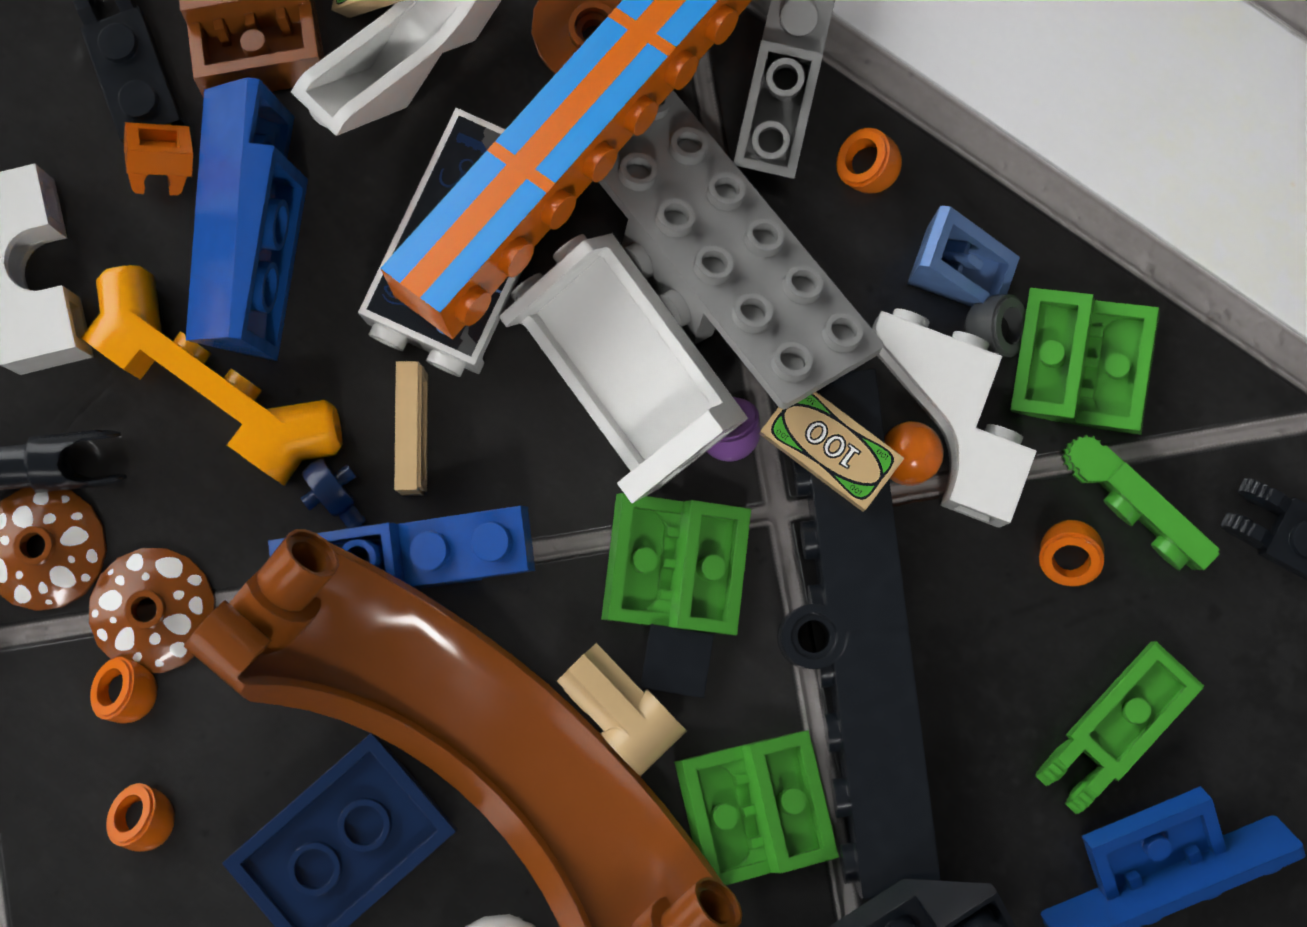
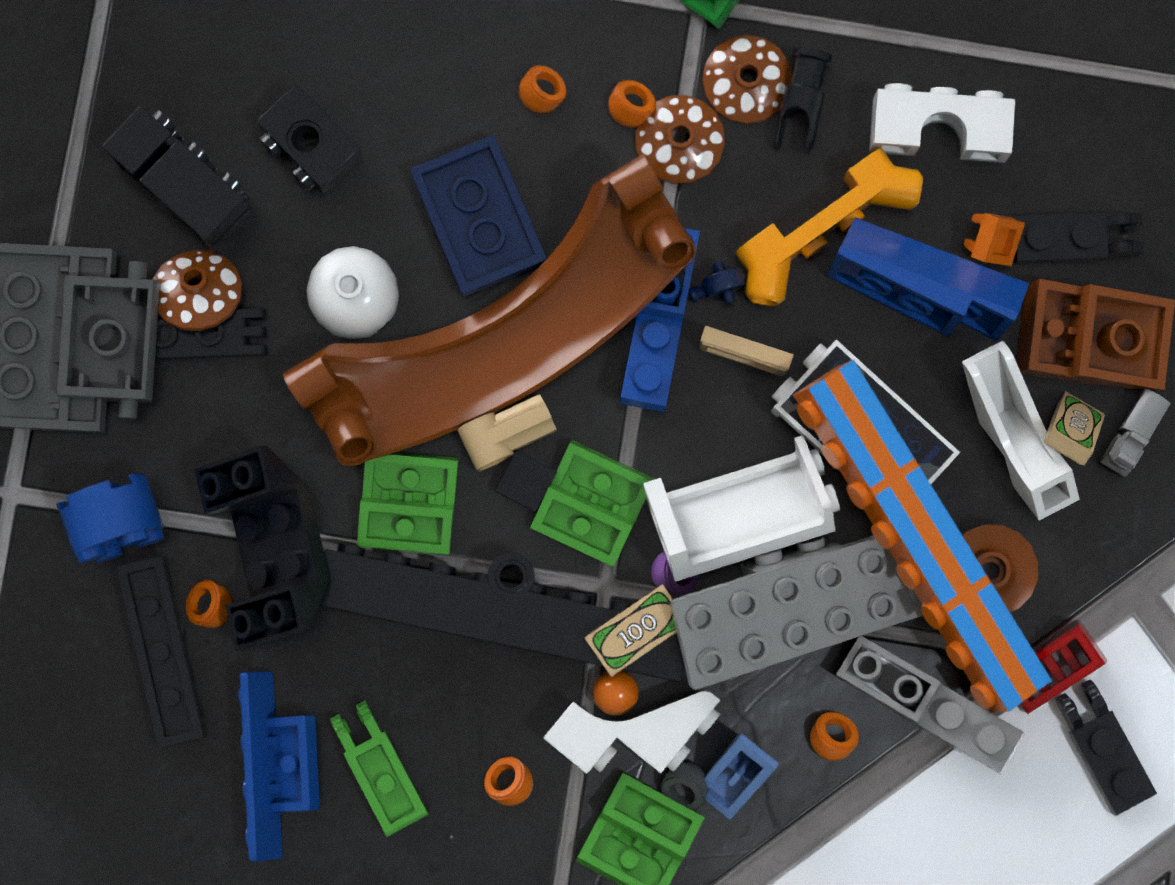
camera: 105 degrees right, 0 degrees up
bright green hinge [1061,435,1220,570] -> none

